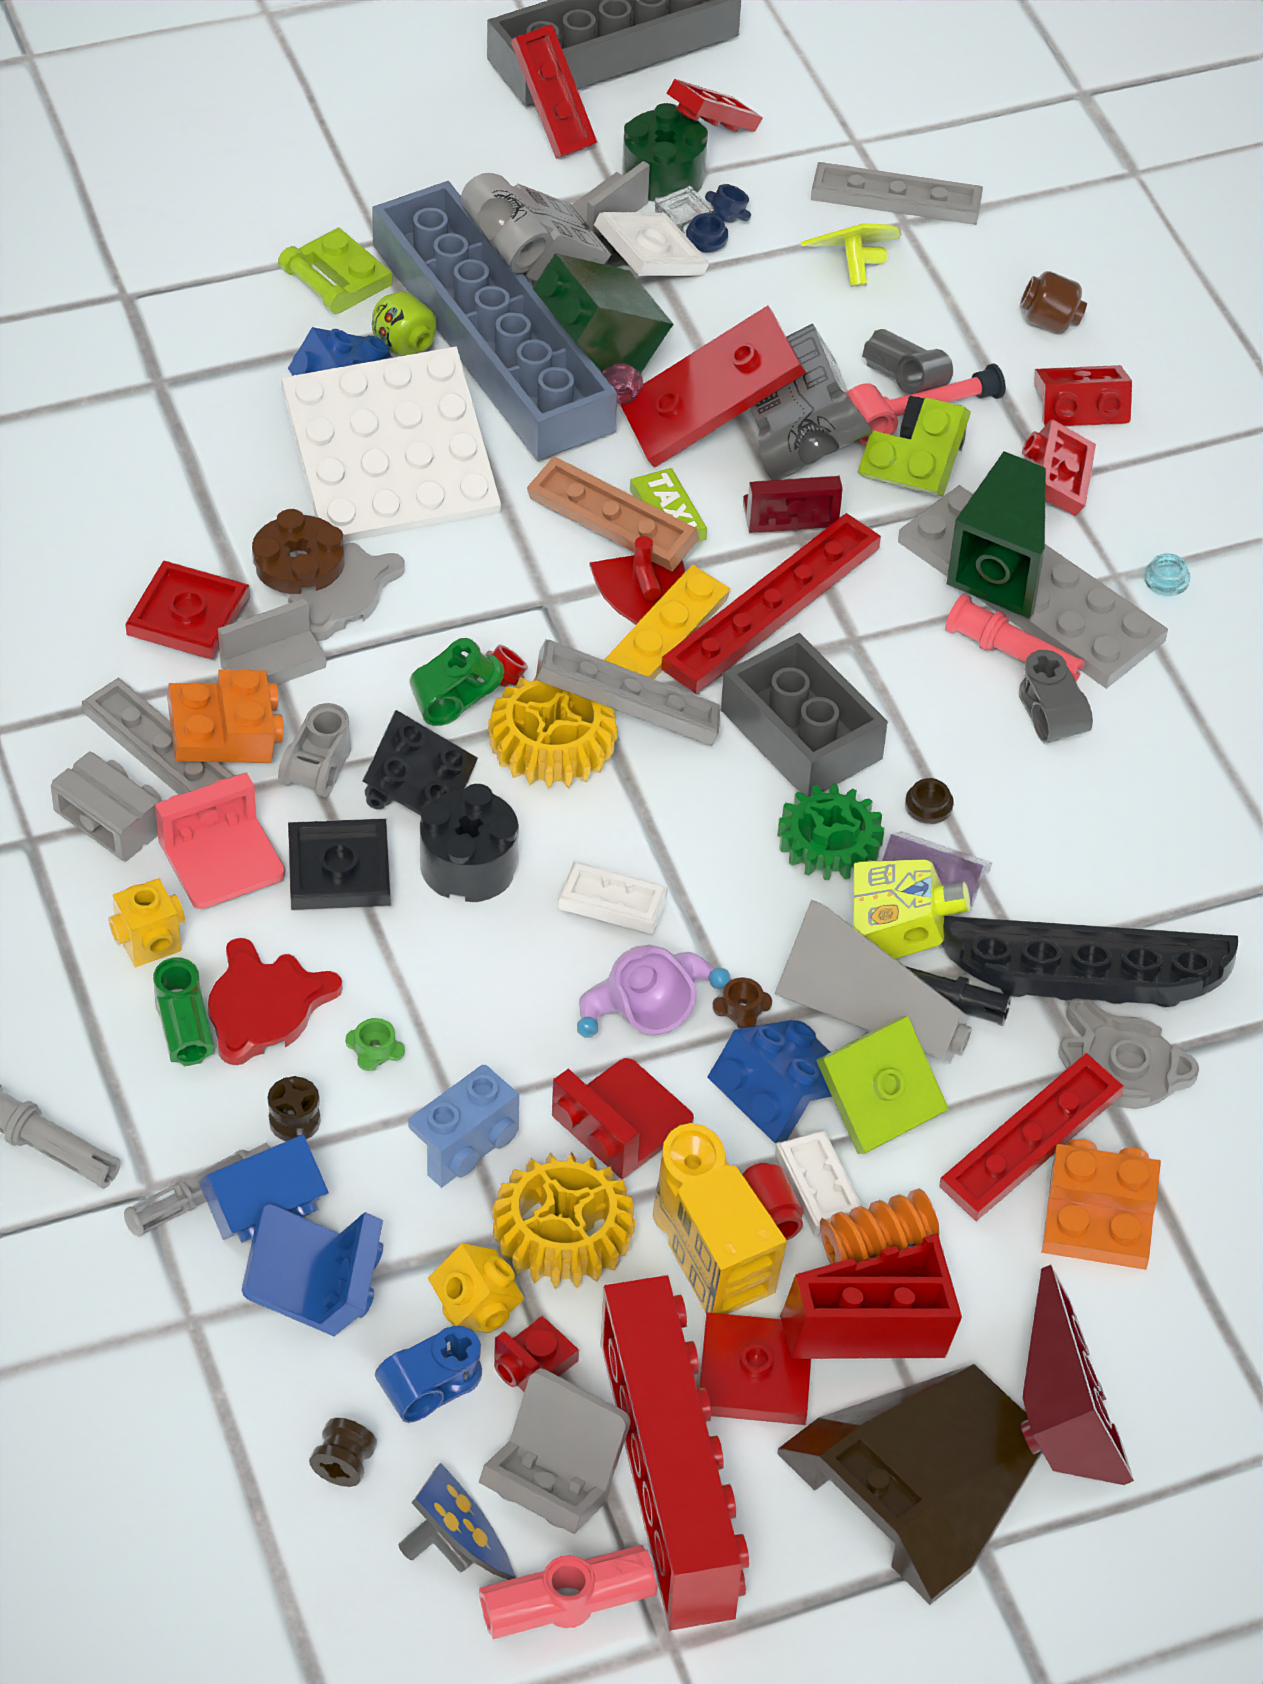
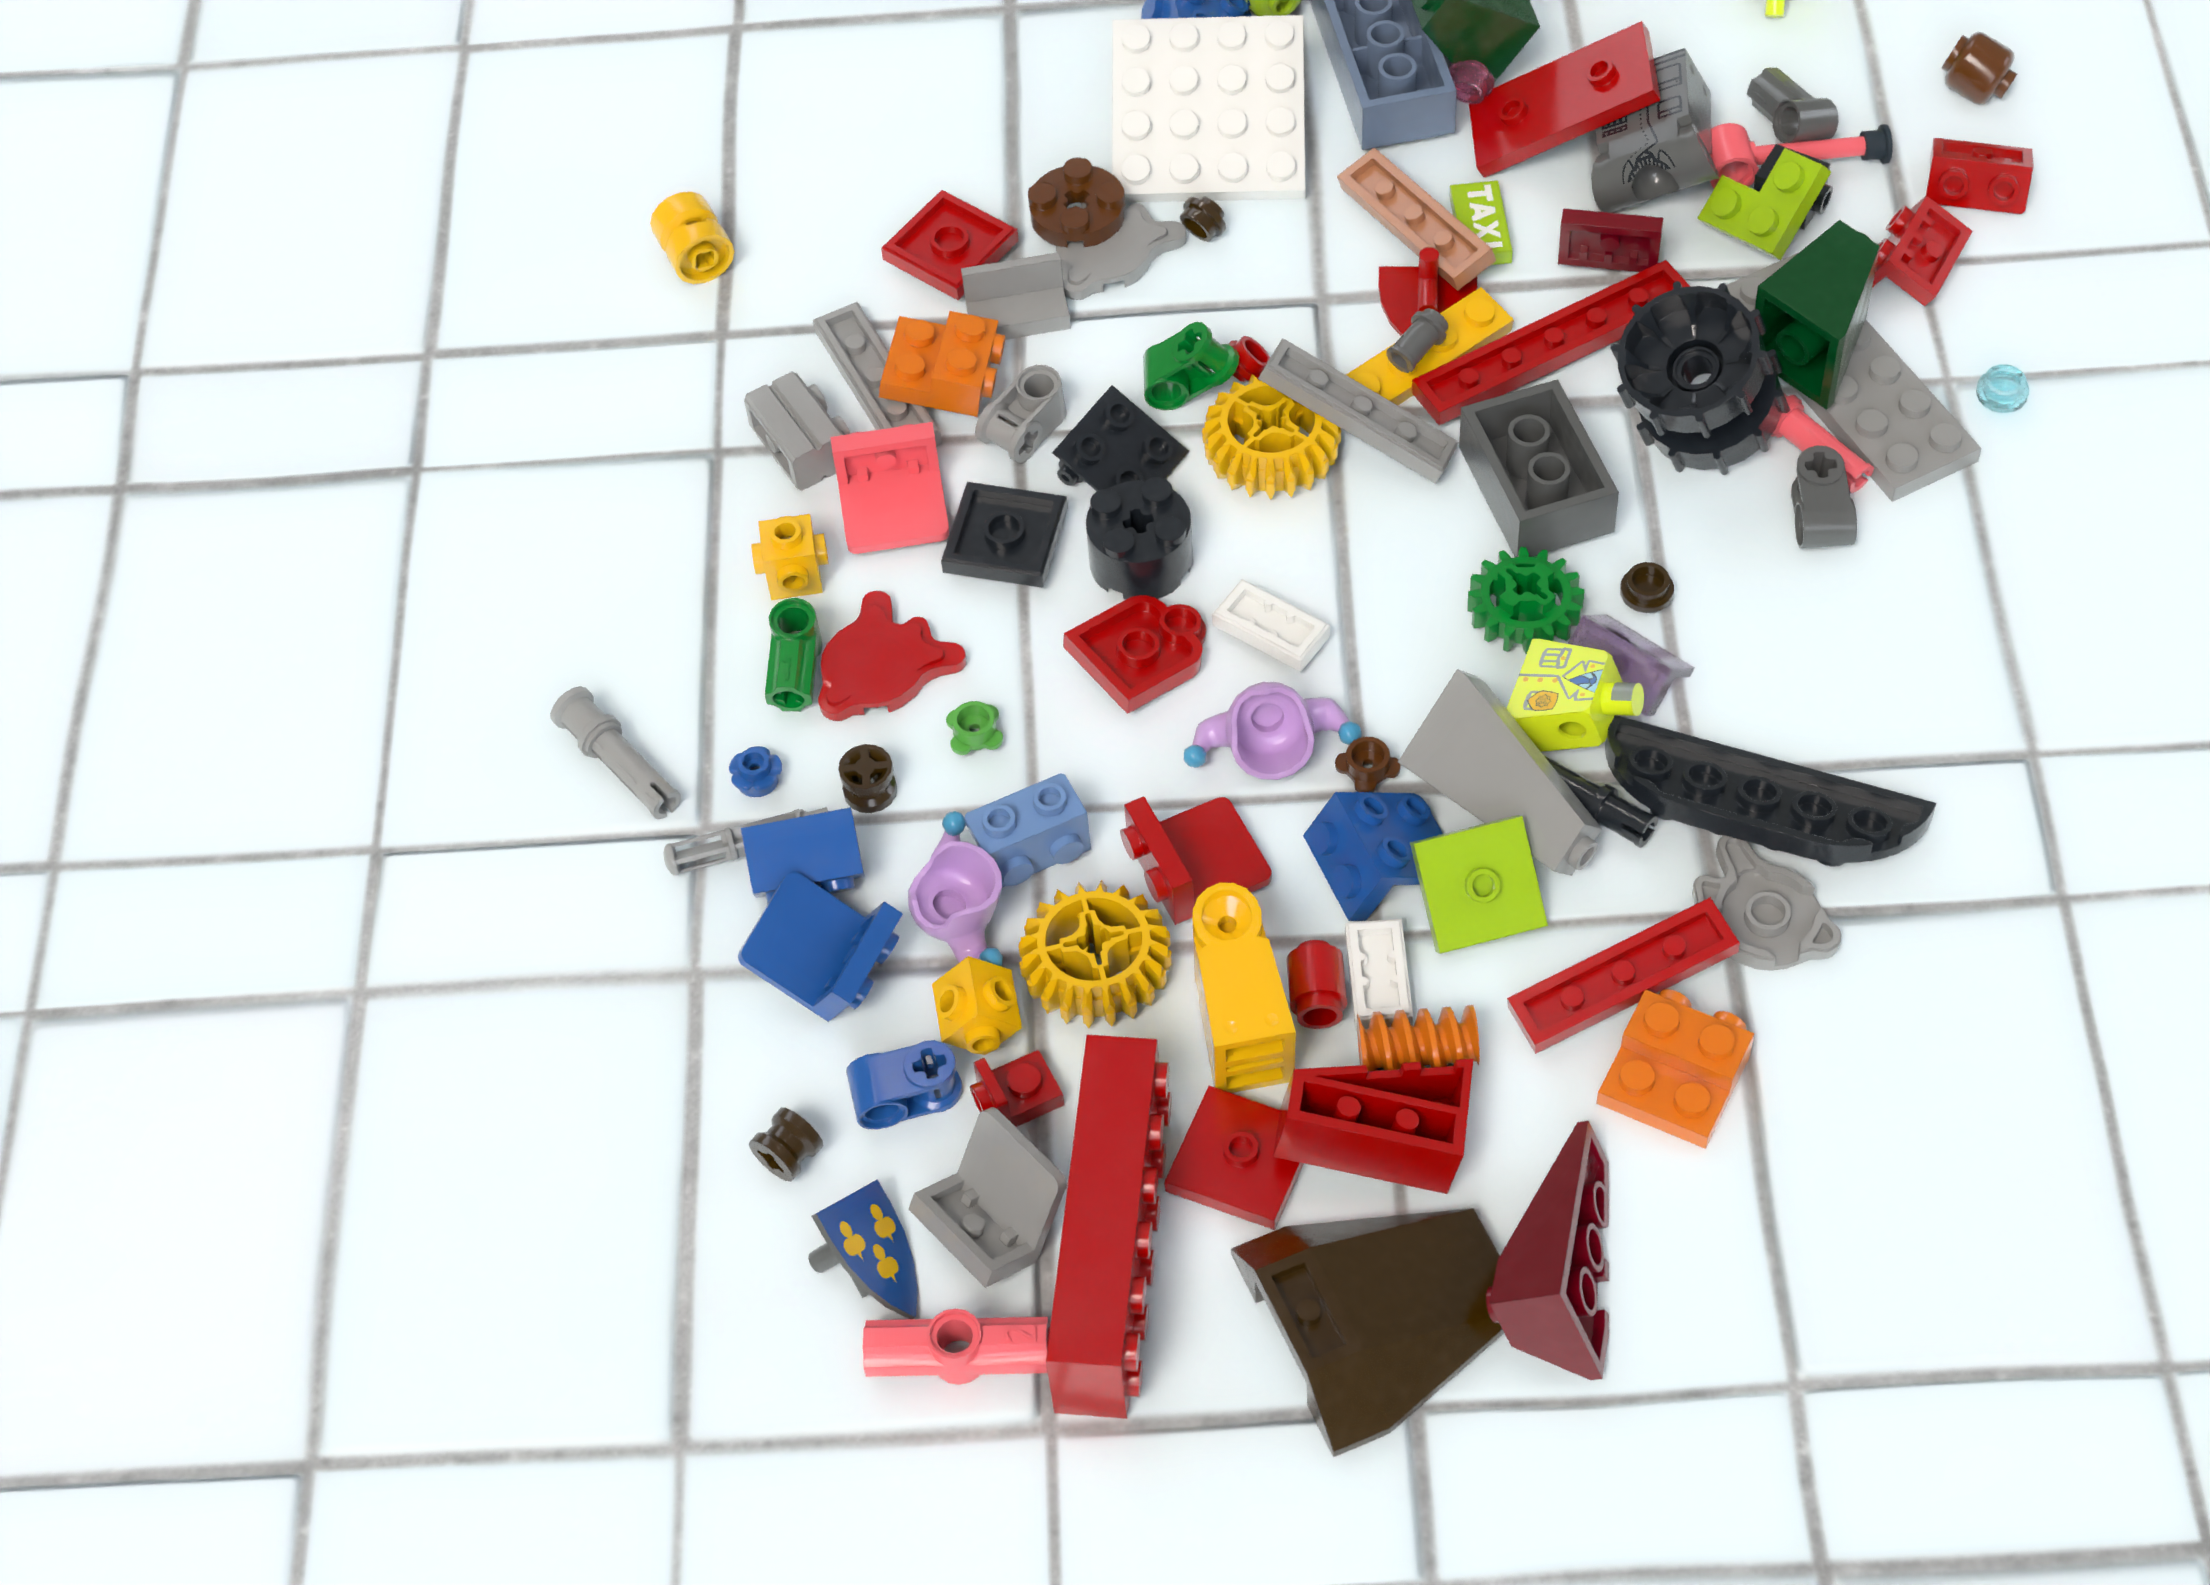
camera: 25 degrees right, 5 degrees up
none -> blue plate [729,746,782,797]
none -> lavender piece [908,811,1003,966]
none -> red plate [1063,595,1206,714]
none -> dark brown plate [1180,197,1226,242]
none -> dark grey pin [1386,308,1448,373]
none -> black piece [1610,281,1790,475]

